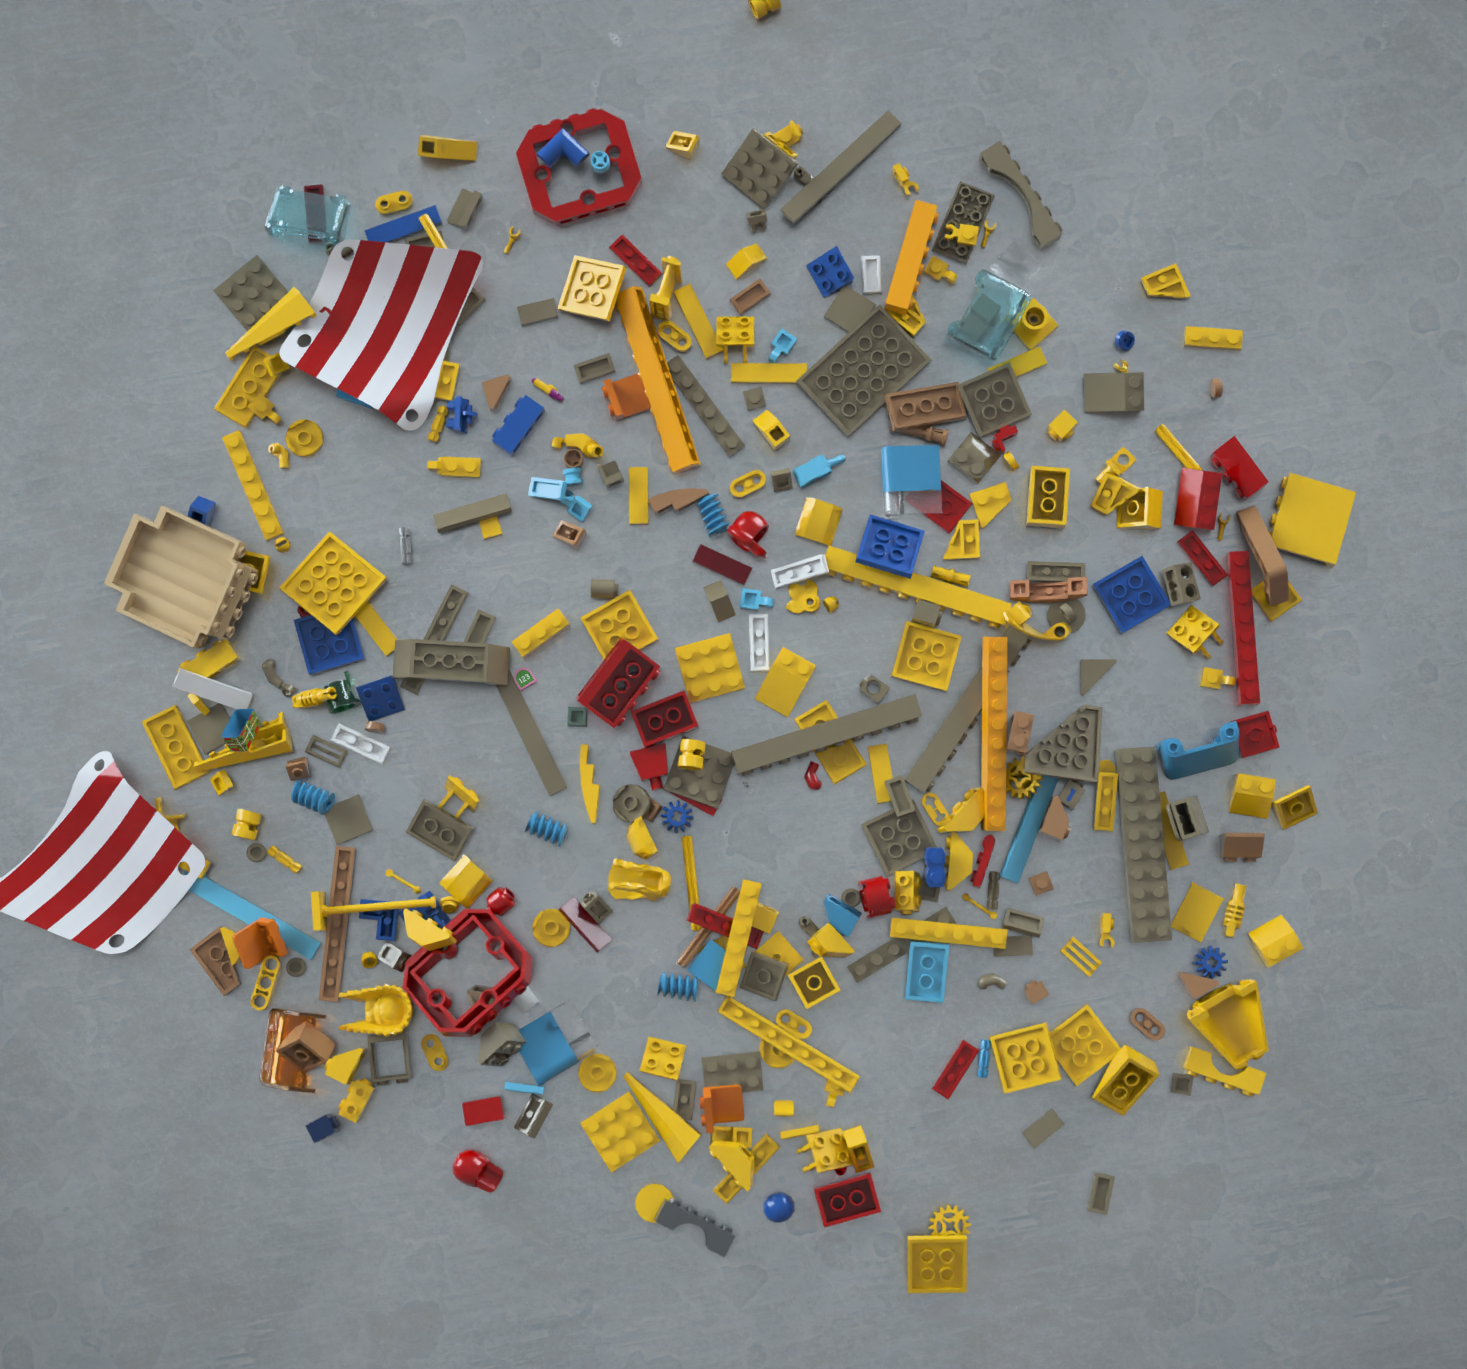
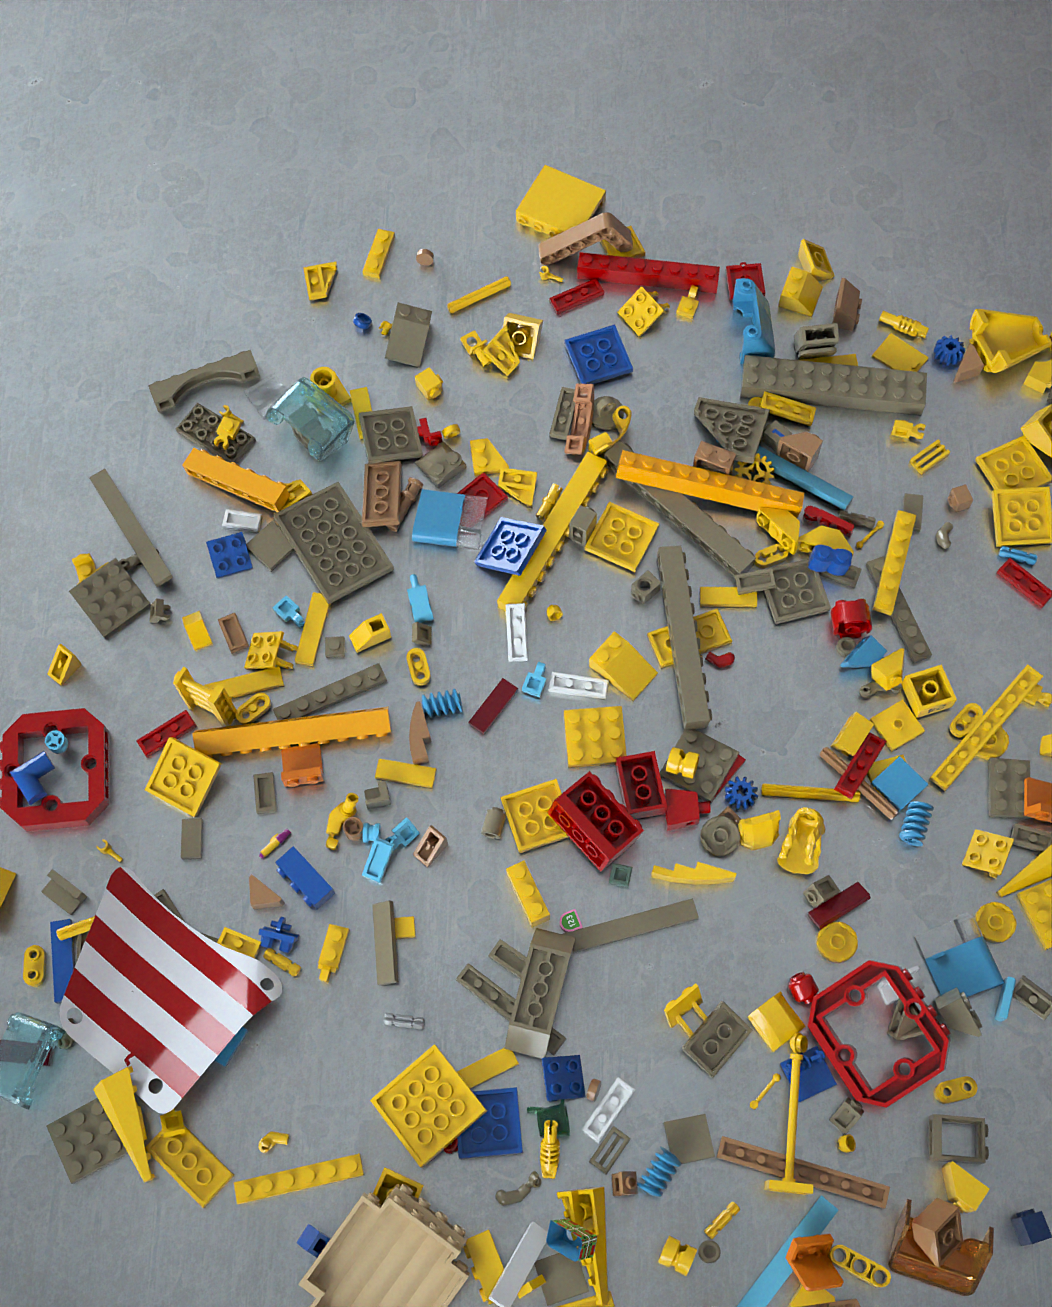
camera: 80 degrees left, 15 degrees down
yellow plate [209,769,233,796] -> none
yellow plate [247,393,282,424] -> none
yellow hinge [275,537,291,553] -> none
yellow tile [285,419,324,457] -> none
dark tan tile [286,958,306,977] -> none
yellow piece [338,984,414,1037] -> none
yellow brick [338,1077,376,1123] -> none
blue brick [359,899,399,941] -> none
yellow slope [403,908,457,951] -> none
red panel [462,1096,506,1126] -> none
dark azure piece [525,811,568,847] -> none
dark tan slope [703,580,736,622] -> none
yellow plate [715,879,762,997] -> none
red piece [727,511,769,559] -> none
dark tan tile [740,951,789,1001] -> none
yellow plate [785,579,821,614] -> none
yellow slope [795,497,843,546] -> none
yellow plate [892,163,919,197] -> none
yellow brick [895,871,922,915] -> none
medium azure plate [905,941,949,1003] -> none
yellow plate [923,255,958,284] -> none
dark tan tile [1002,907,1044,938] -> none
yellow brick [1026,466,1070,529] -> none
medium nougat plate [1028,871,1054,896] -> none
dark tan tile [1080,659,1116,695] -> none
medium nougat plate [1130,1008,1165,1040] -> none
dark tan brick [1162,562,1201,607] -> none
red slope [1174,468,1223,530] -> none
red slope [1211,436,1269,502] -> none
yellow slope [1247,915,1304,967] -> none

